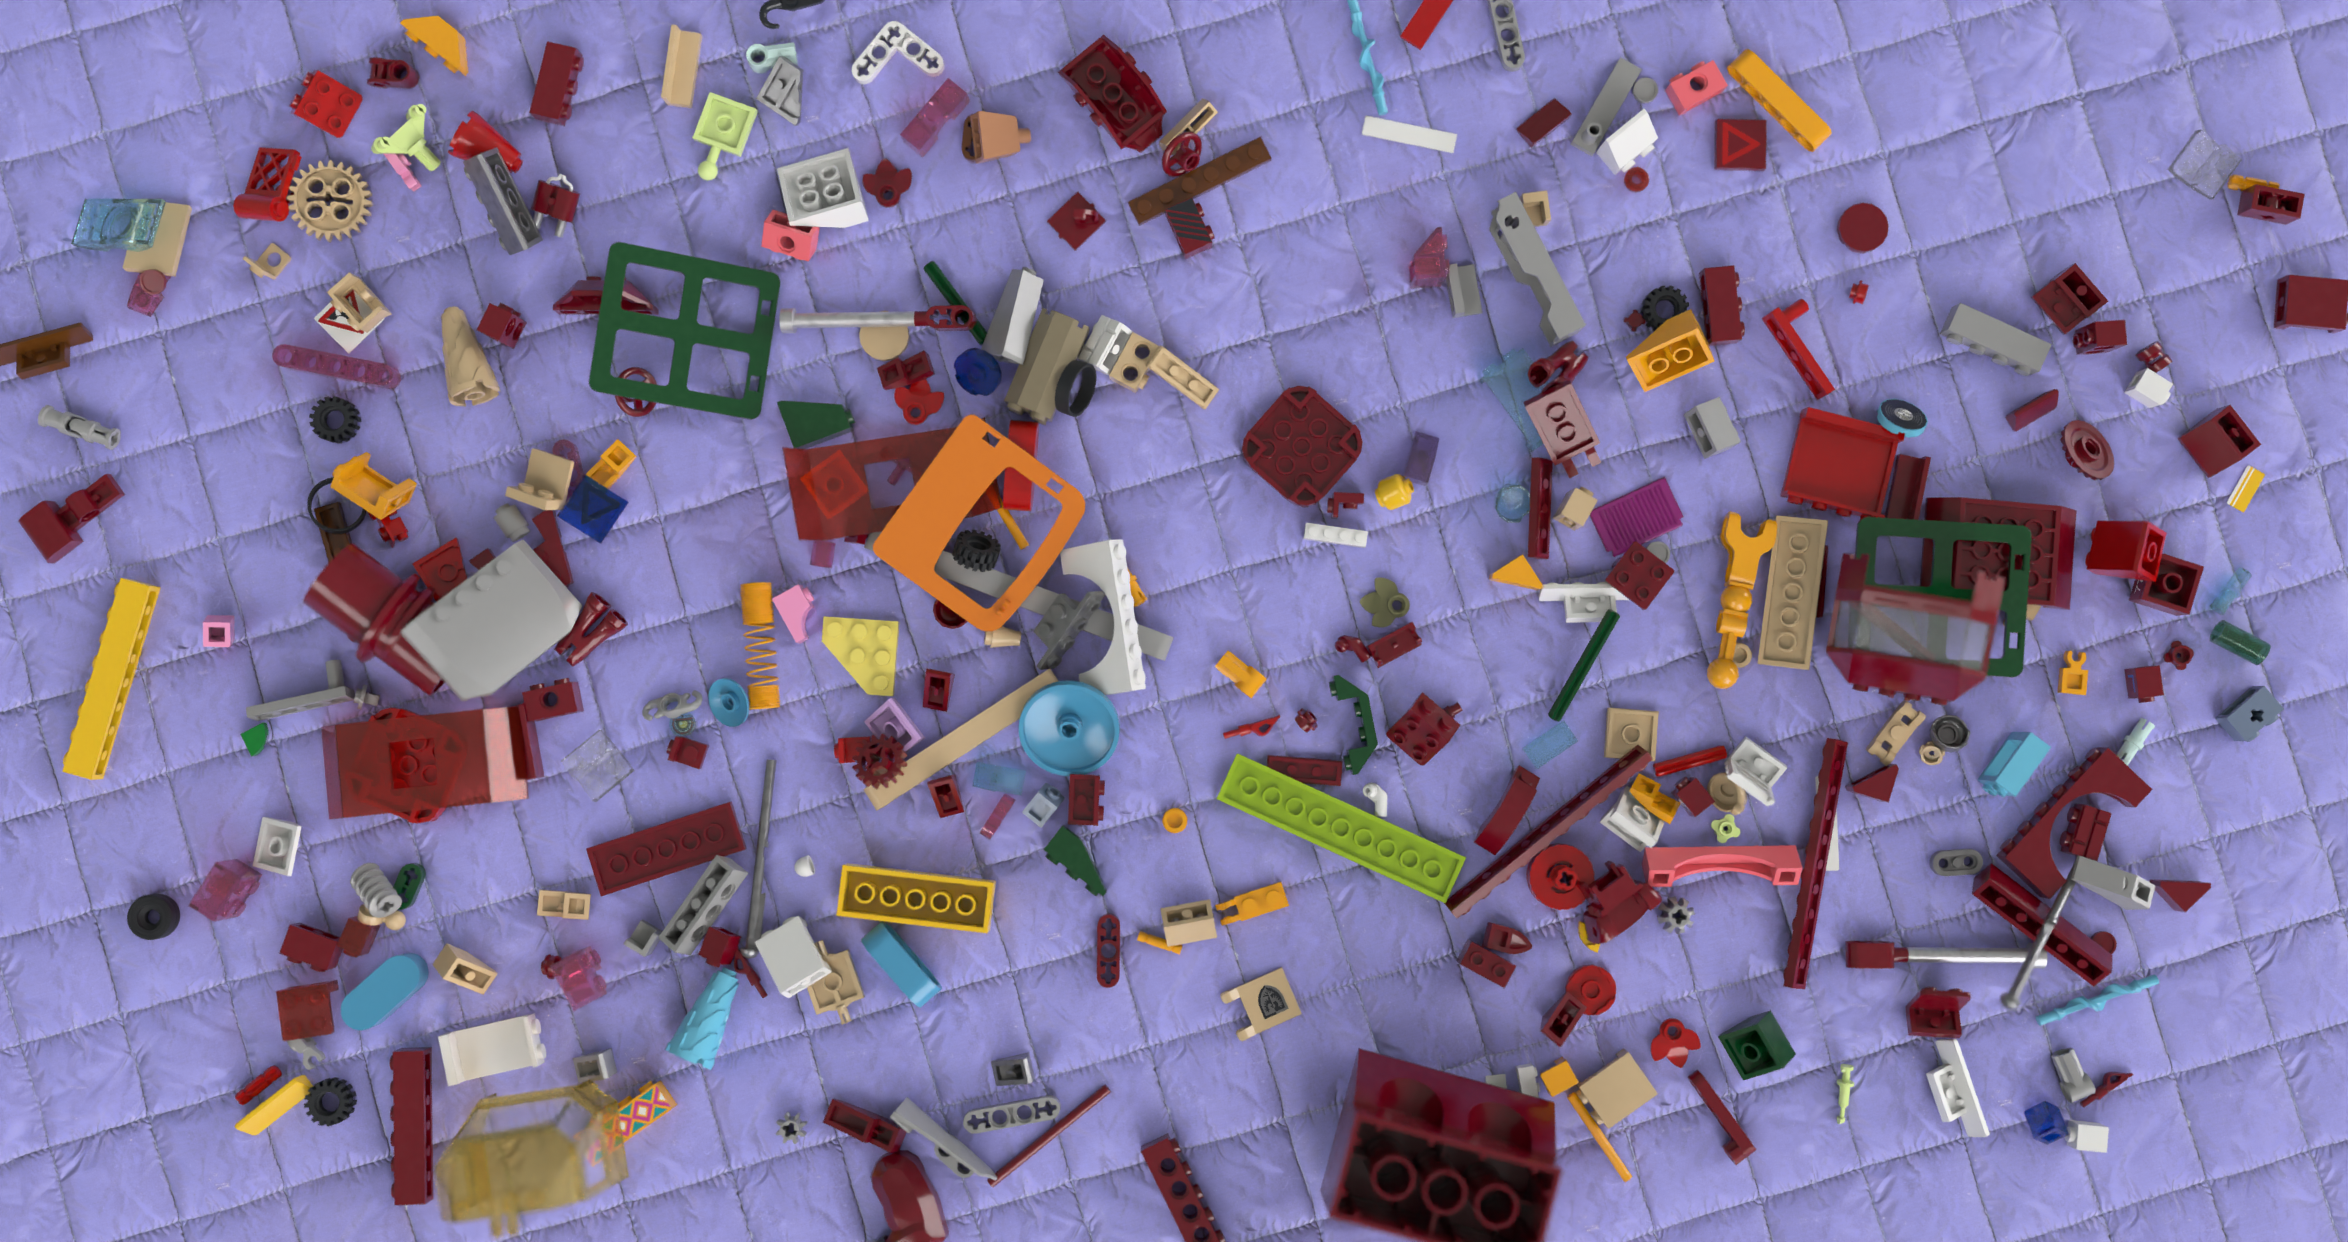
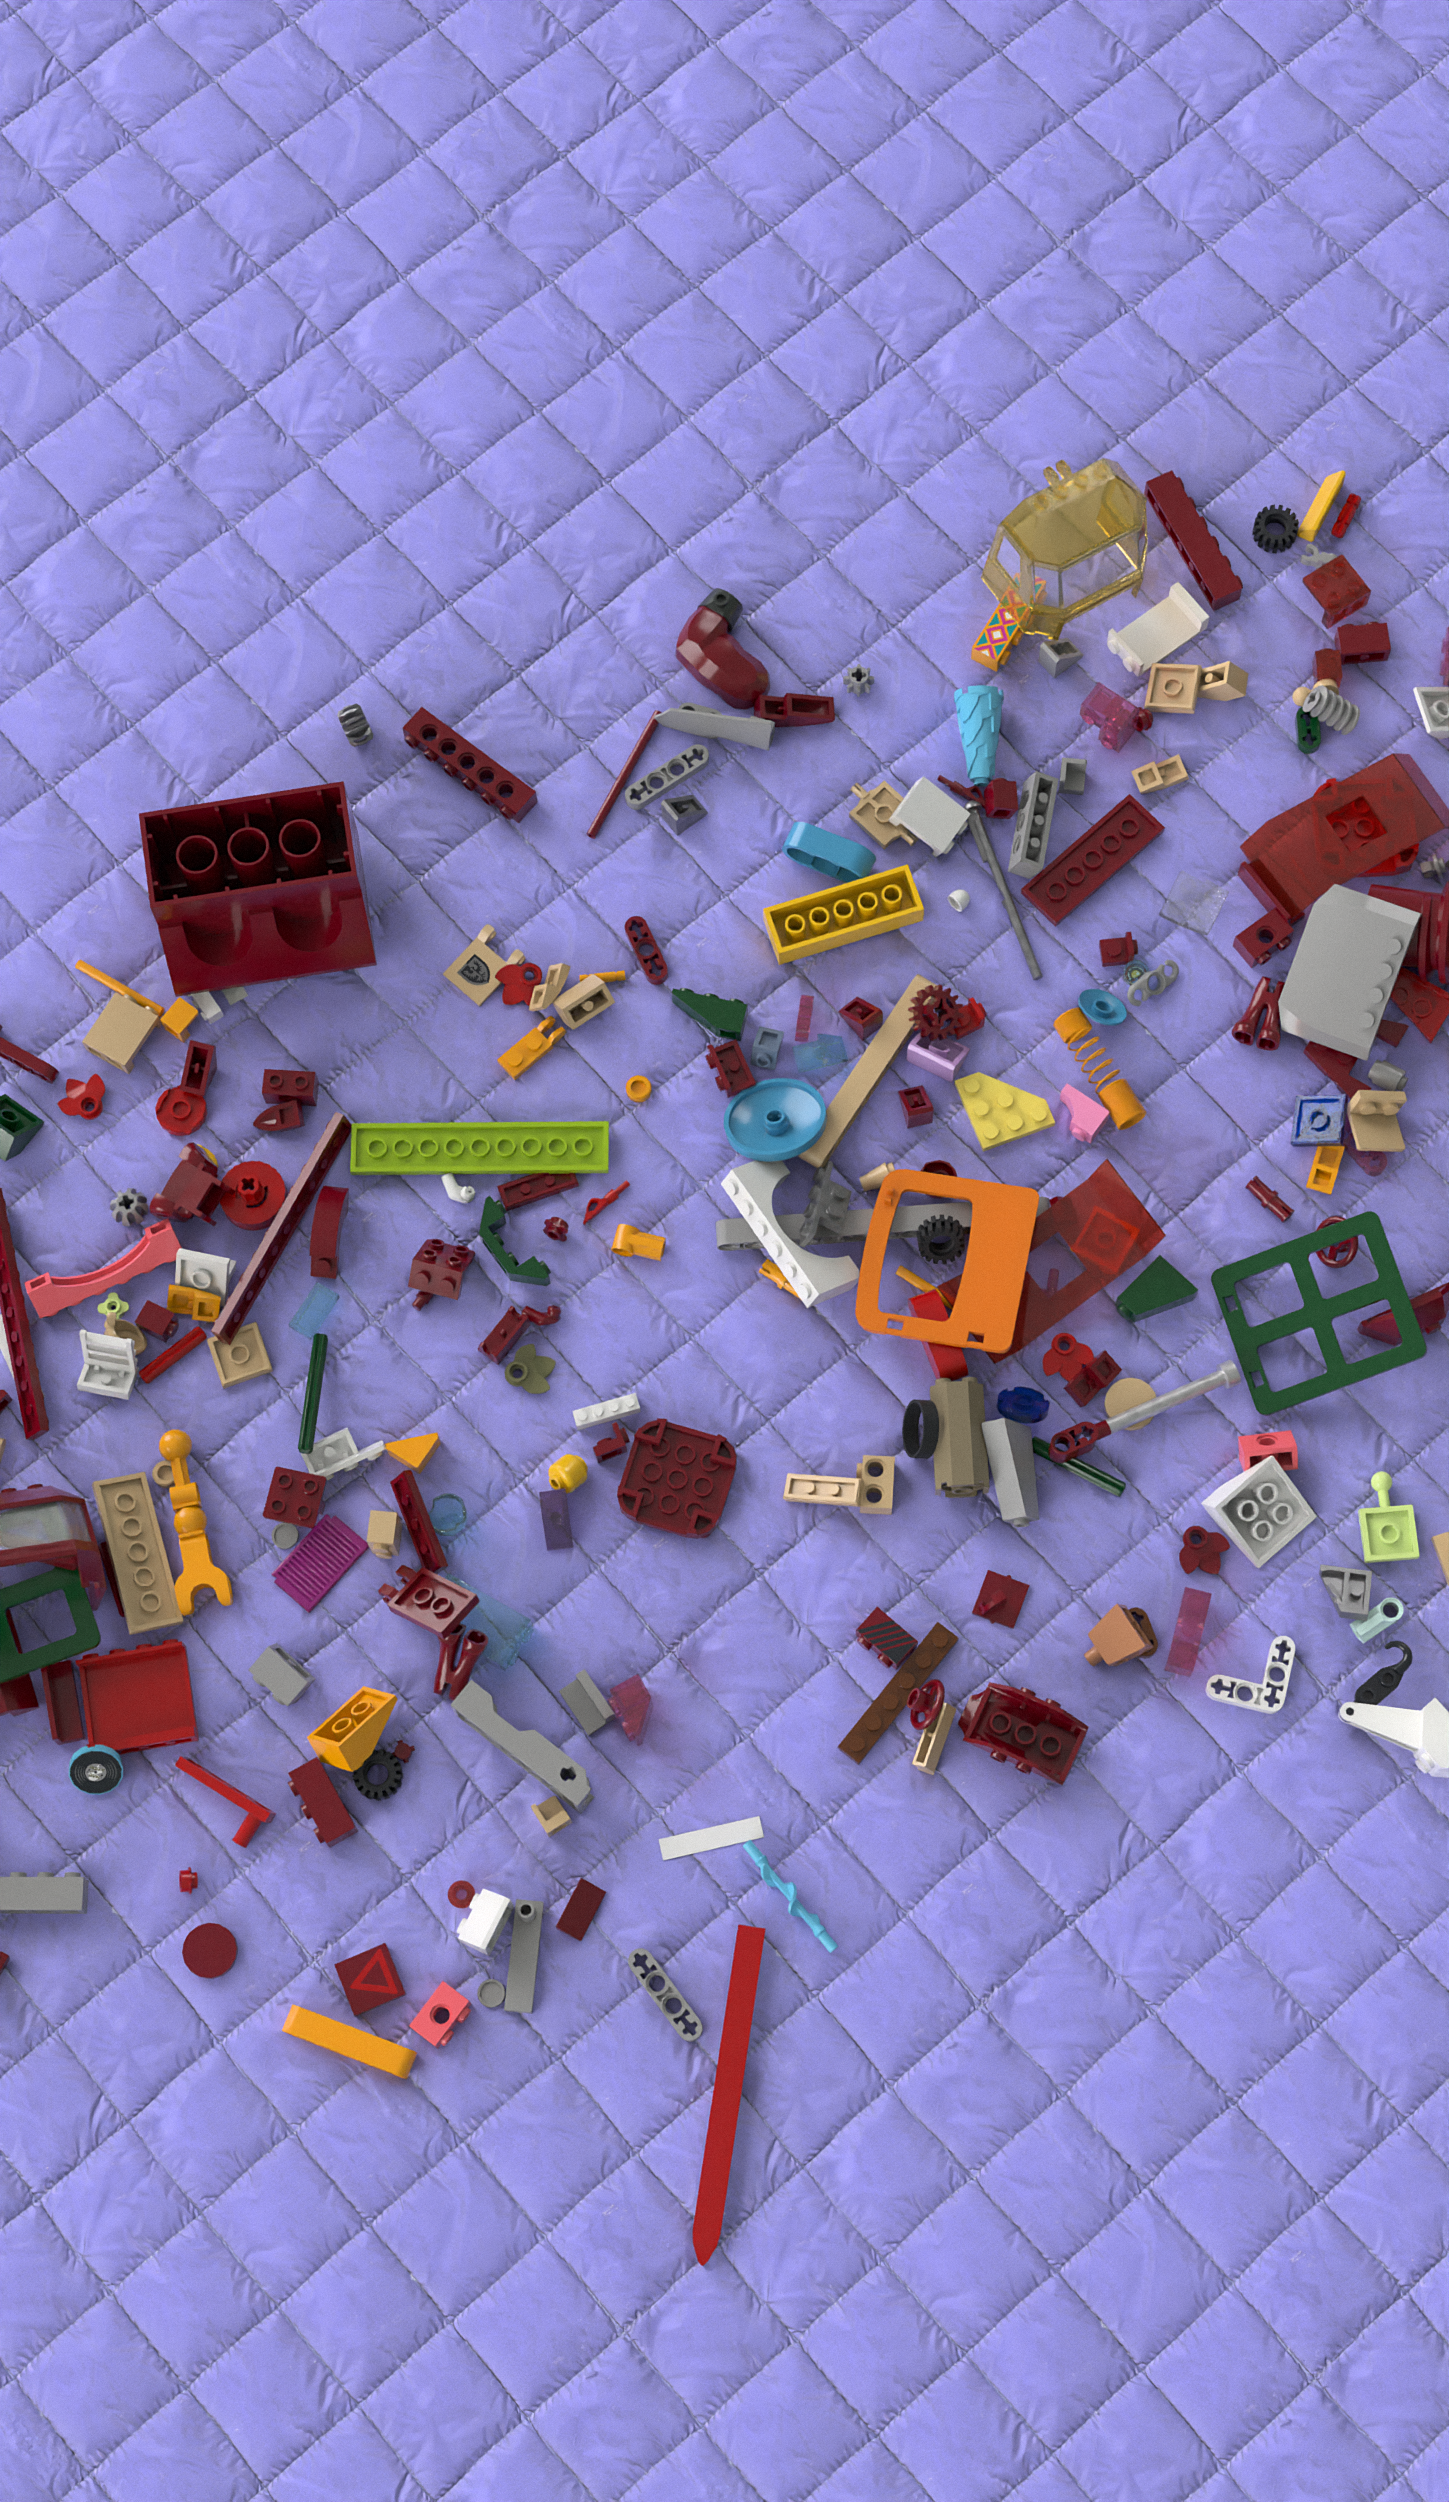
camera: 160 degrees right, 15 degrees down
dark azure plant [341,953,429,1030] -> none
clear pink beam [810,540,836,568] -> none
white brick [1078,315,1133,376] -> none
none -> red plate [495,963,542,1006]
none -> tan slope [529,963,571,1011]
none -> tan tile [1144,663,1202,714]
none -> dark red pin [1245,1176,1294,1223]

